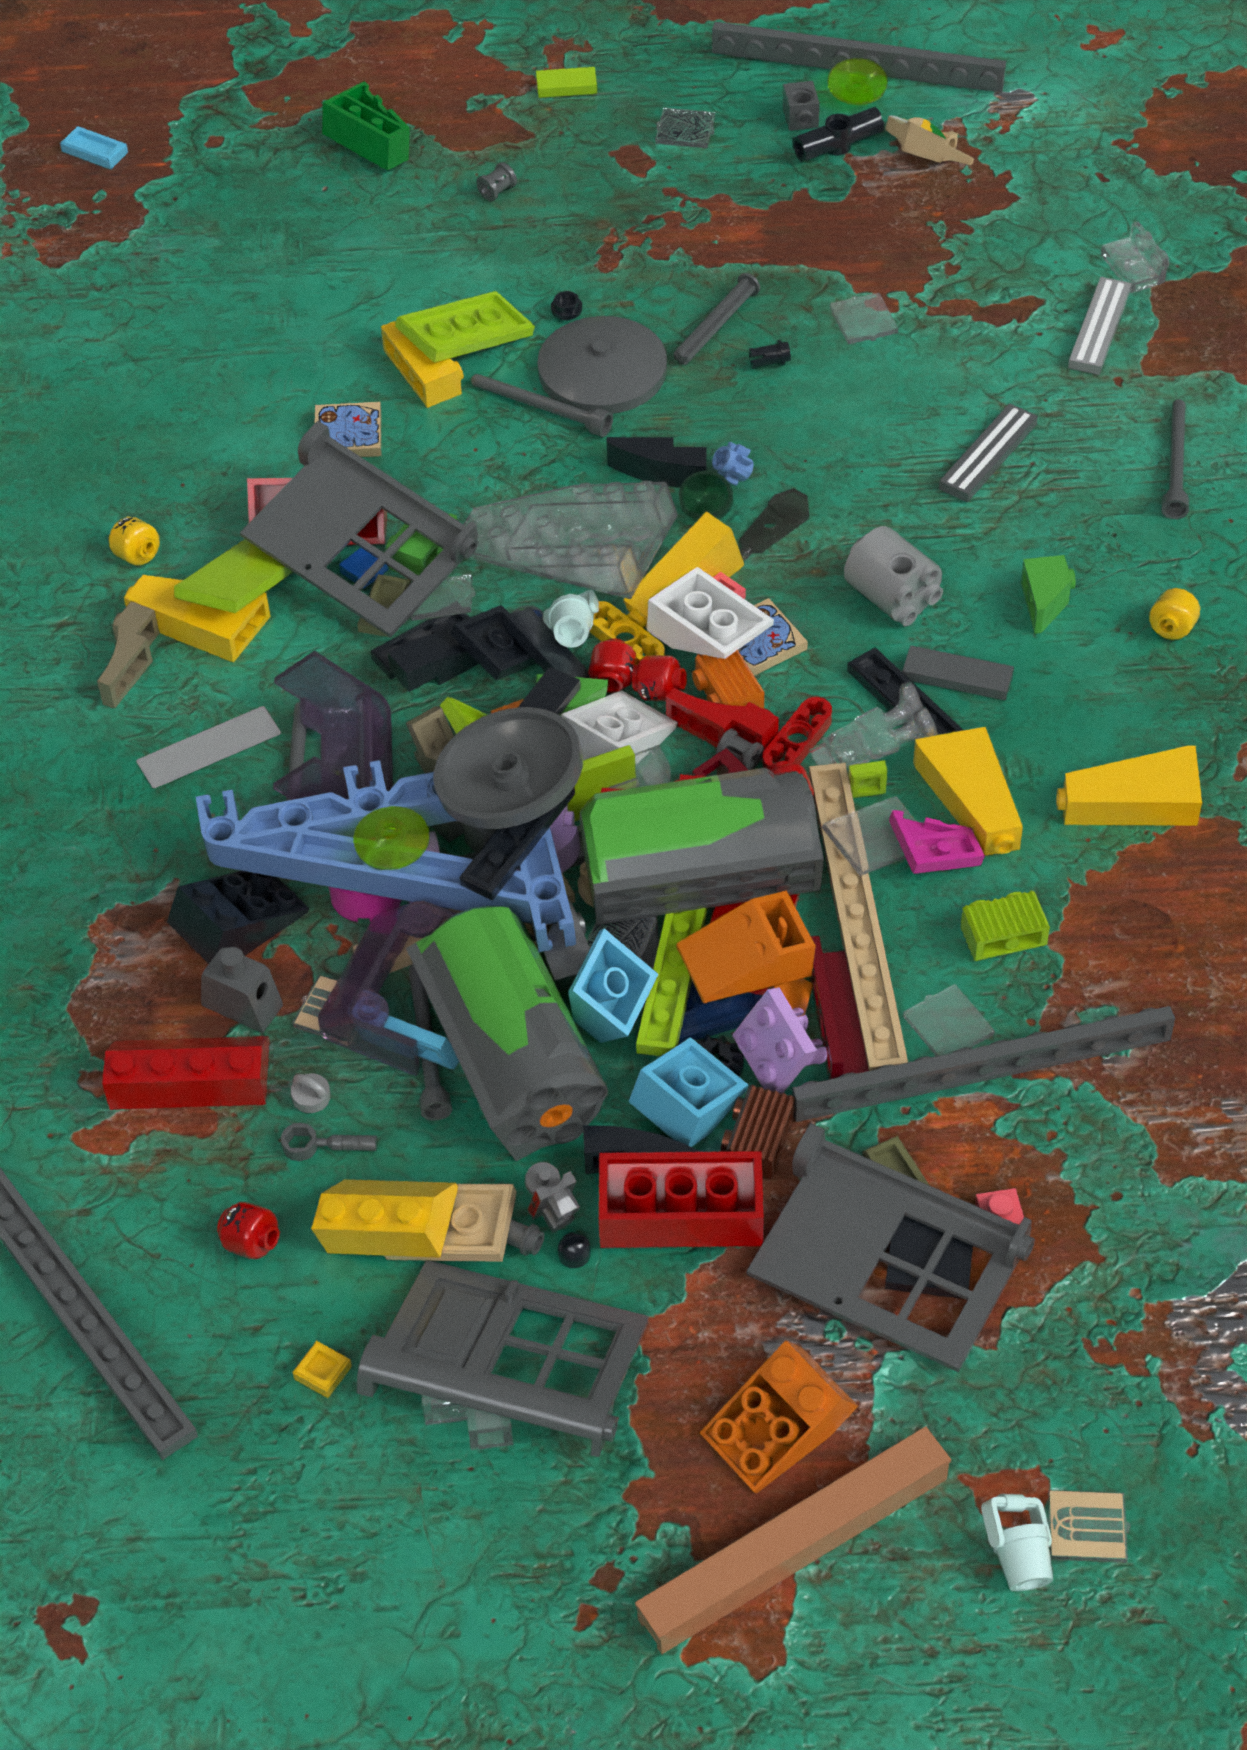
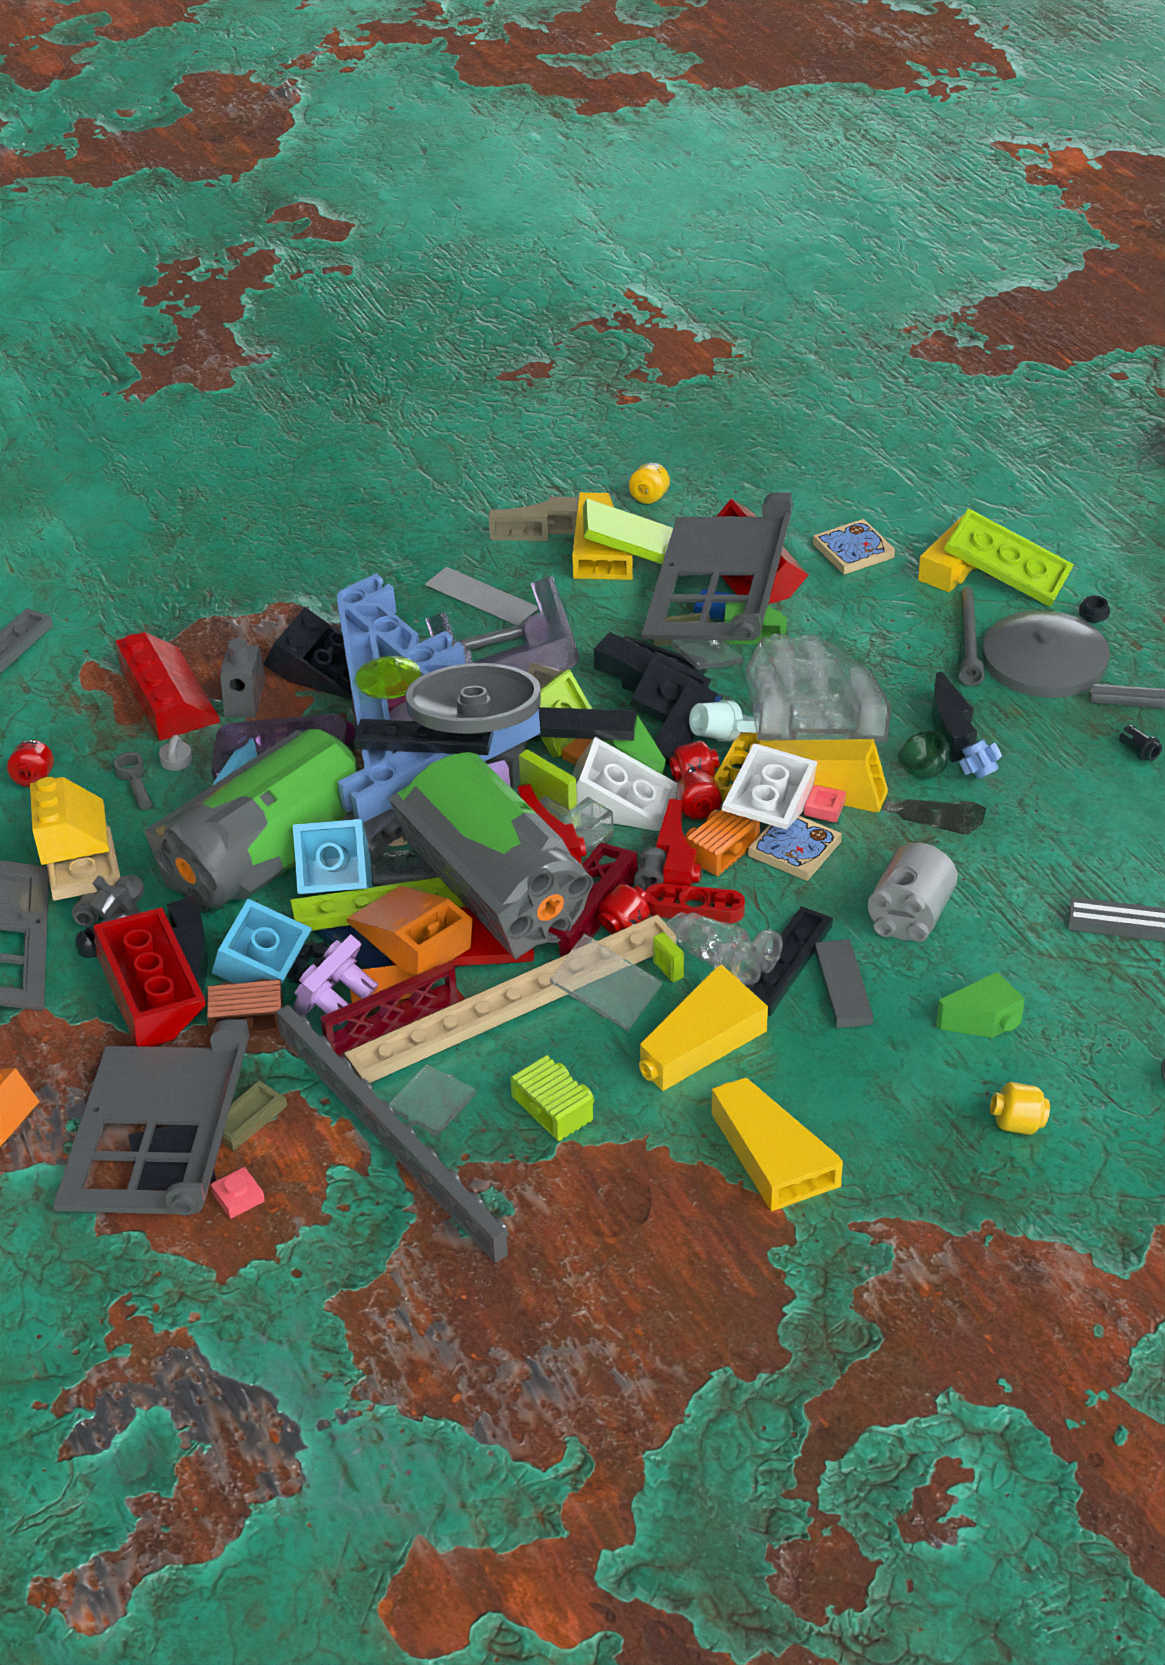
camera: 65 degrees right, 10 degrees down
medium azure tile [60,126,128,170] -> none
dark pink wing [889,810,985,874] -> none

